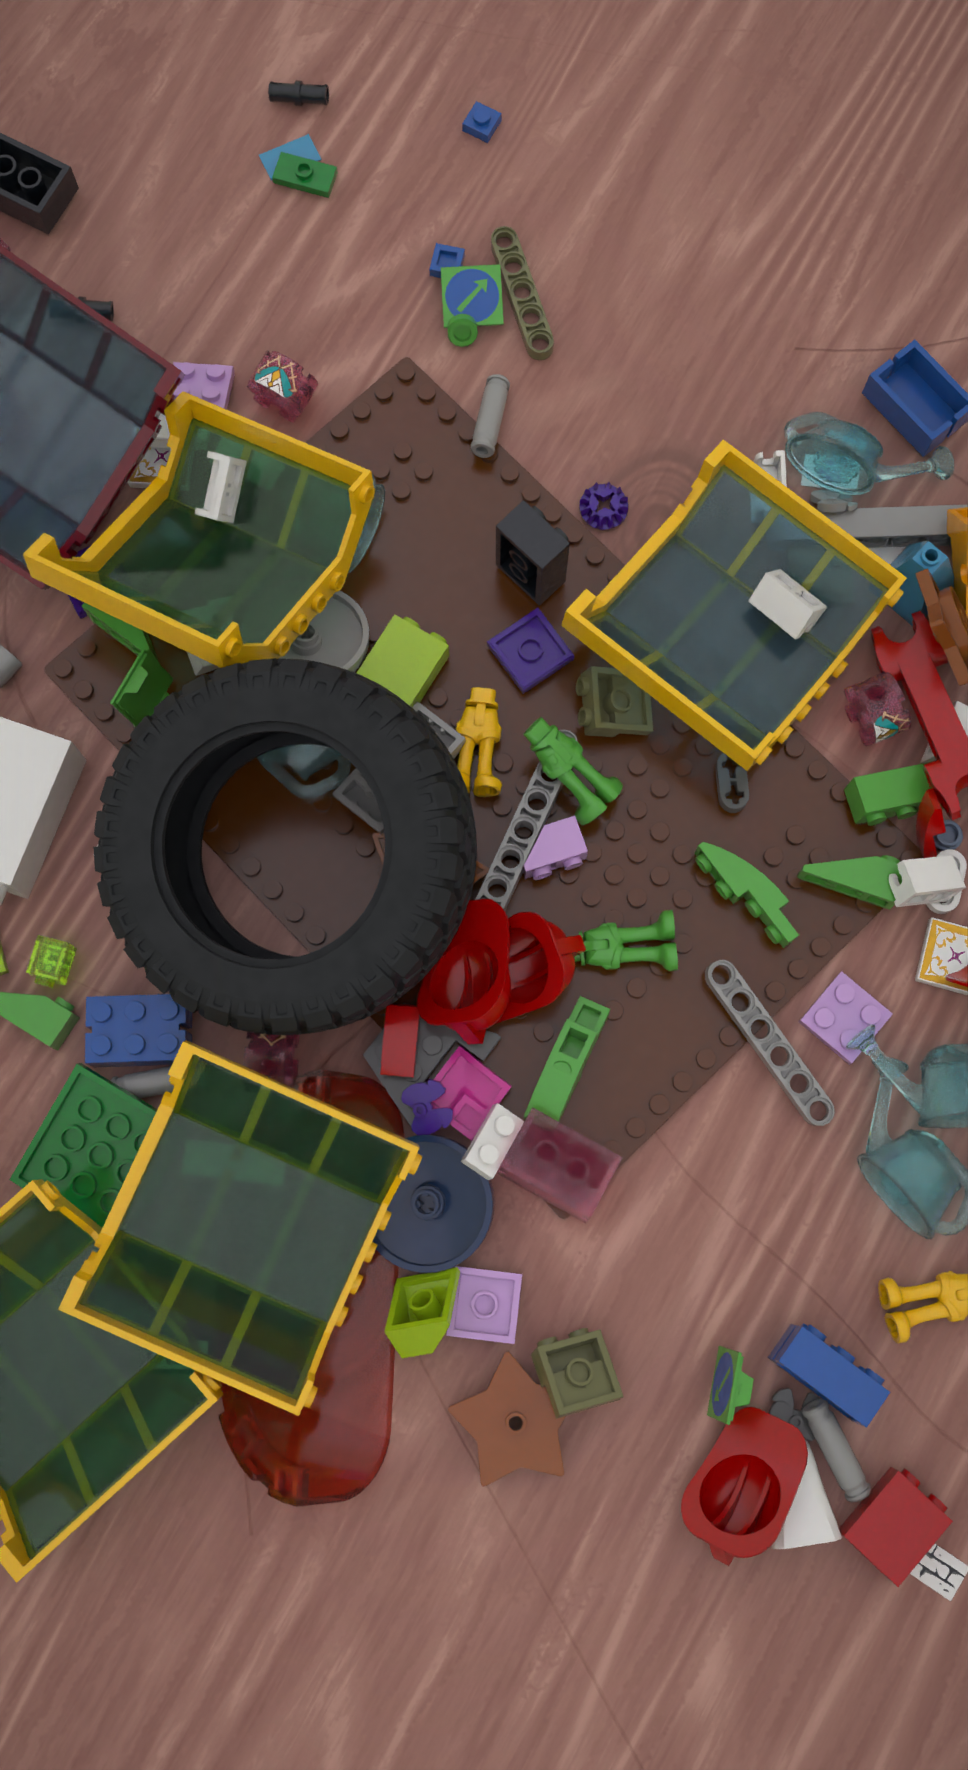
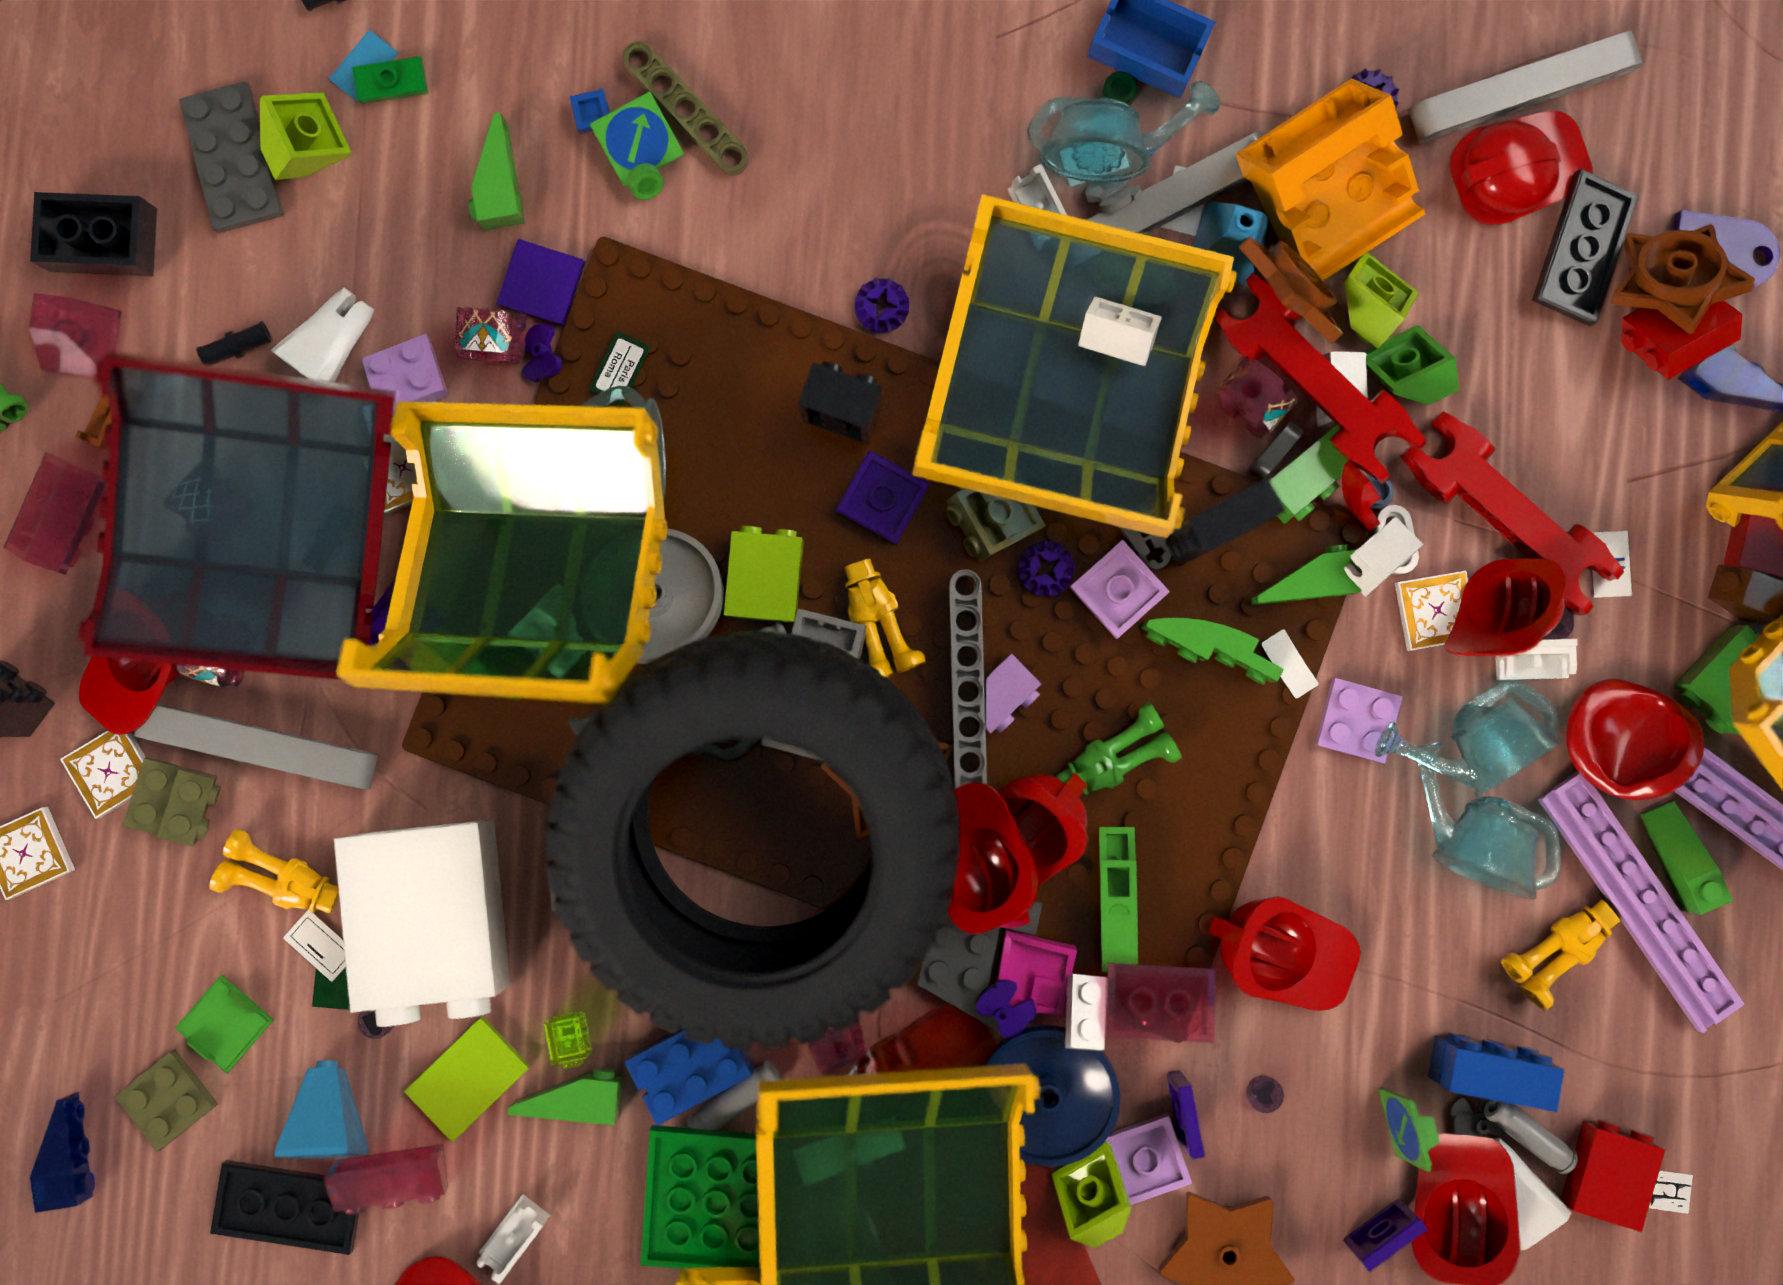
camera: 30 degrees left, 10 degrees up
bright green piece [110,648,173,727] -> none
white hinge [195,451,247,523] -> none
red slope [380,1003,420,1078] -> none
light grey axle [470,374,510,458] -> none
bright green piece [523,717,623,825] -> none
olive plate [531,1328,624,1419] -> none
light grey beam [705,960,835,1126] -> none
none -> dark grey plate [179,81,284,234]
none -> lime slope [260,92,352,180]
none -> white piece [271,287,374,383]
none -> bright green slope [468,112,525,231]
none -> dark purple tile [496,239,585,327]
none -> dark purple piece [517,324,562,382]
none -> sticker [588,331,651,406]
none -> dark purple gear [1018,540,1075,597]
none -> lavender plate [1069,540,1170,639]
none -> dark green tile [1102,71,1138,109]
none -> black arch [1165,478,1286,566]
none -> dark purple tile [1167,1070,1205,1159]
none -> red piece [1208,897,1361,1011]
none -> tile [1246,1075,1284,1113]
none -> dark grey beam [1248,420,1304,481]
none -> white sticker [1262,629,1319,698]
none -> dark purple tile [1343,1199,1428,1272]

